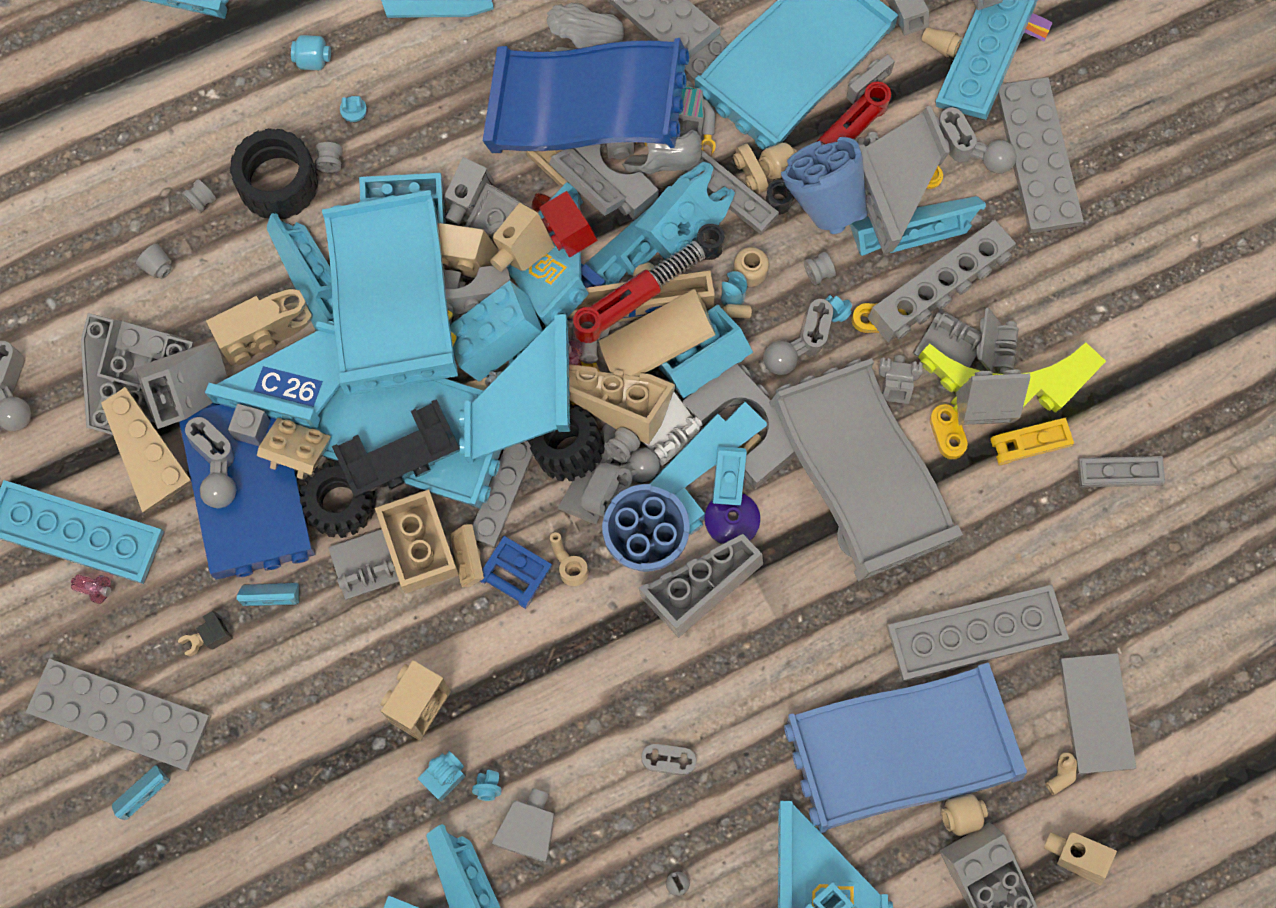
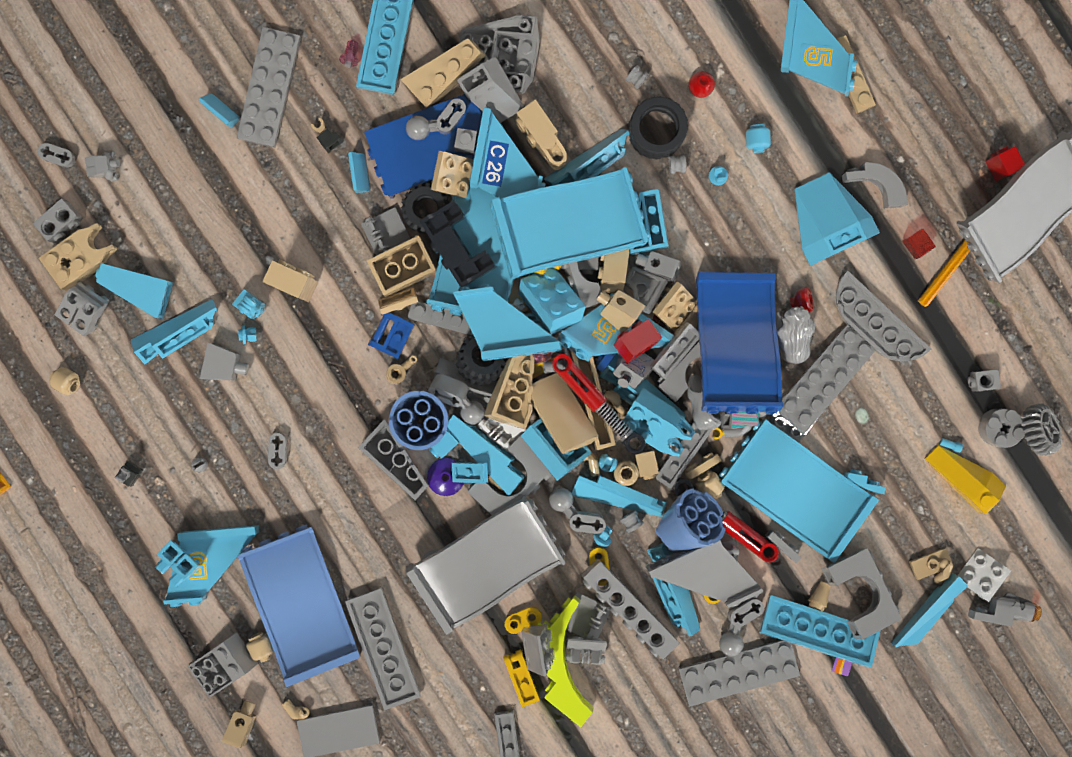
camera: 85 degrees right, 15 degrees up
light grey hat [136,243,173,279] -> none
light grey wheel [604,427,640,463] -> none
light grey piece [879,355,923,404] -> none
none -> medium azure wedge [571,475,667,517]
none -> light grey torso [613,353,654,388]
none -> tan brick [634,450,659,480]
none -> tan plate [653,282,697,332]
none -> red brick [688,71,715,98]
none -> red brick [790,287,814,313]

